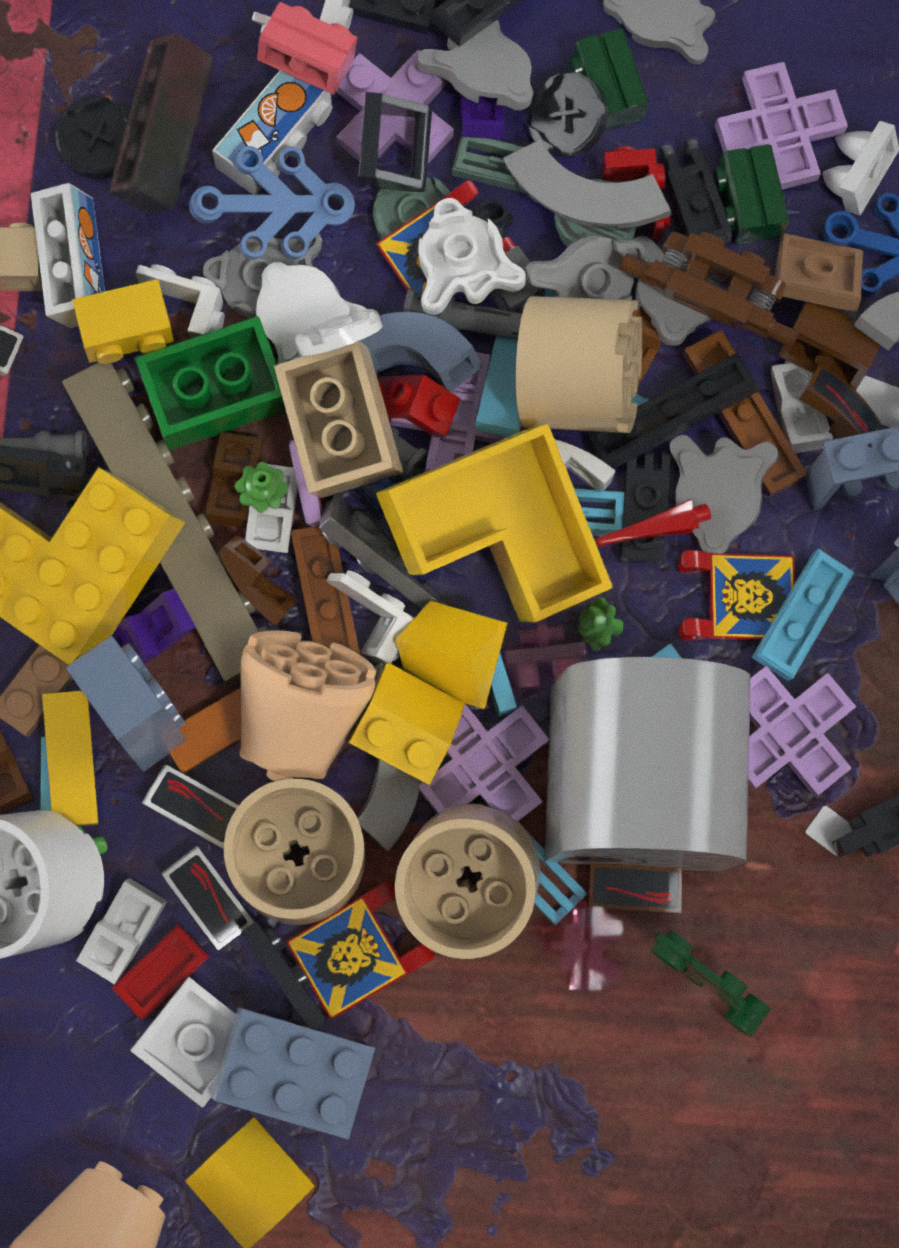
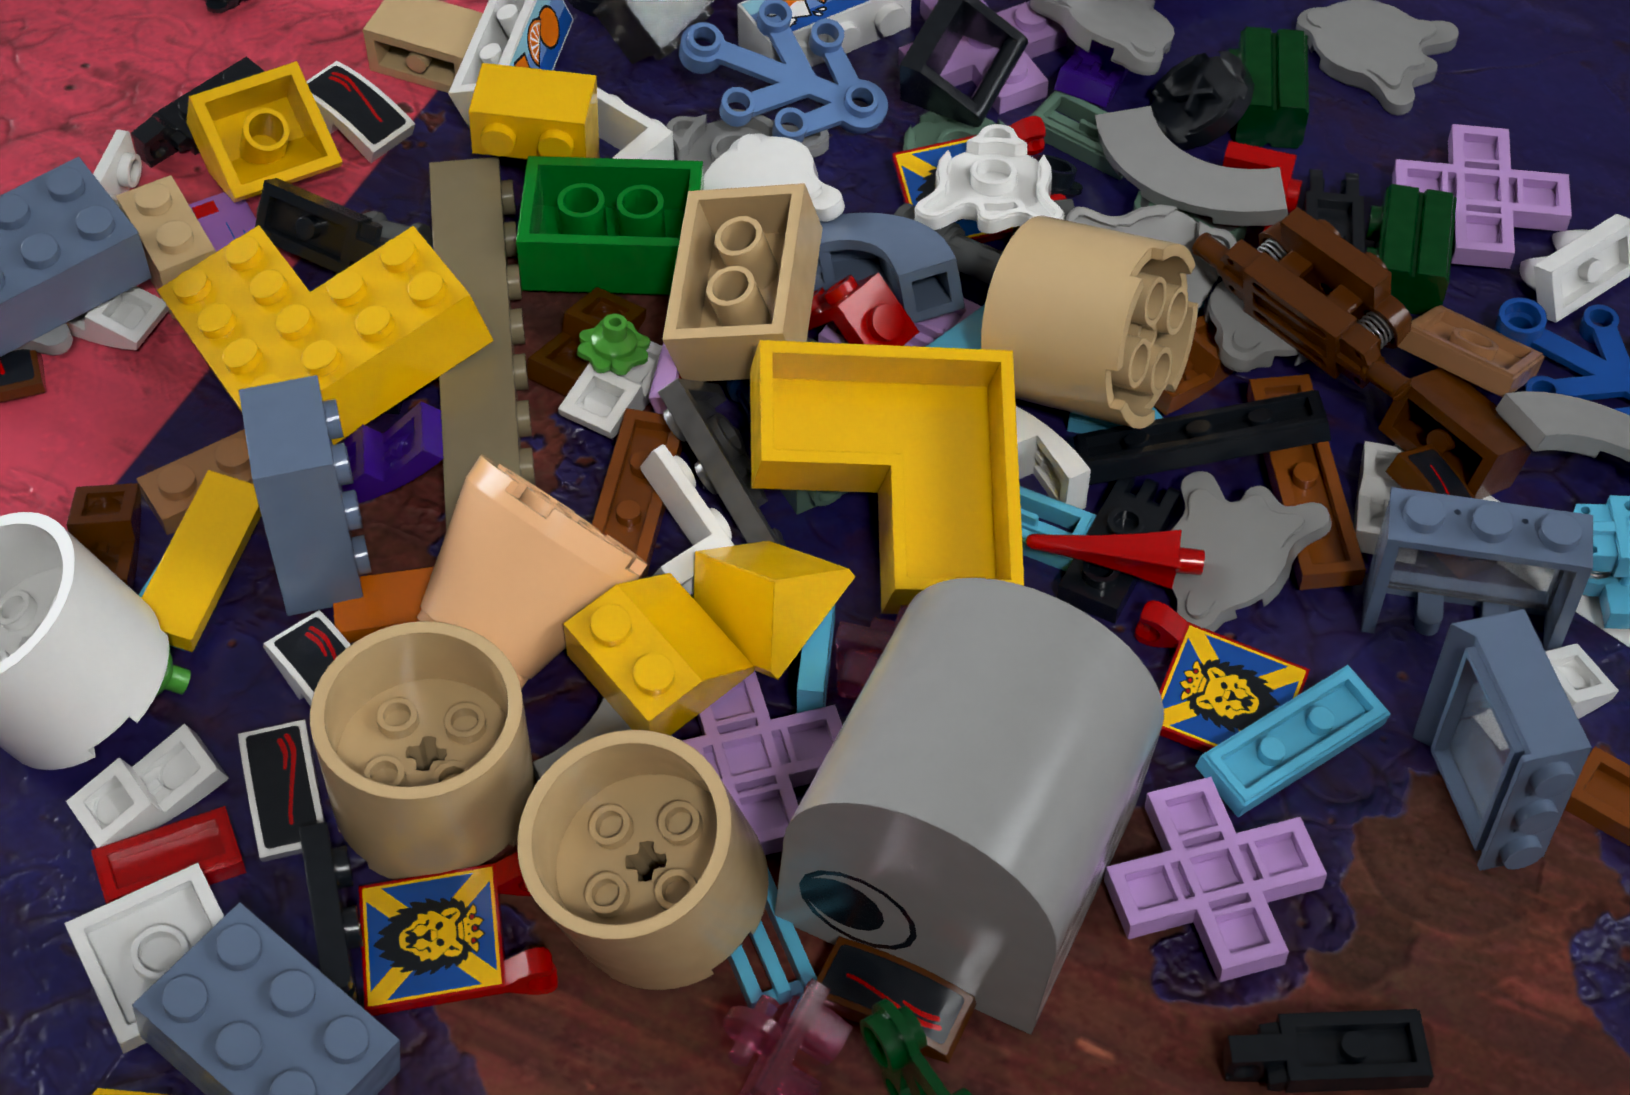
camera: 30 degrees right, 25 degrees down
reddish brown slope [219,535,298,626] -> none
white tile [295,309,383,356] -> none
white sticker [806,806,853,856] -> none

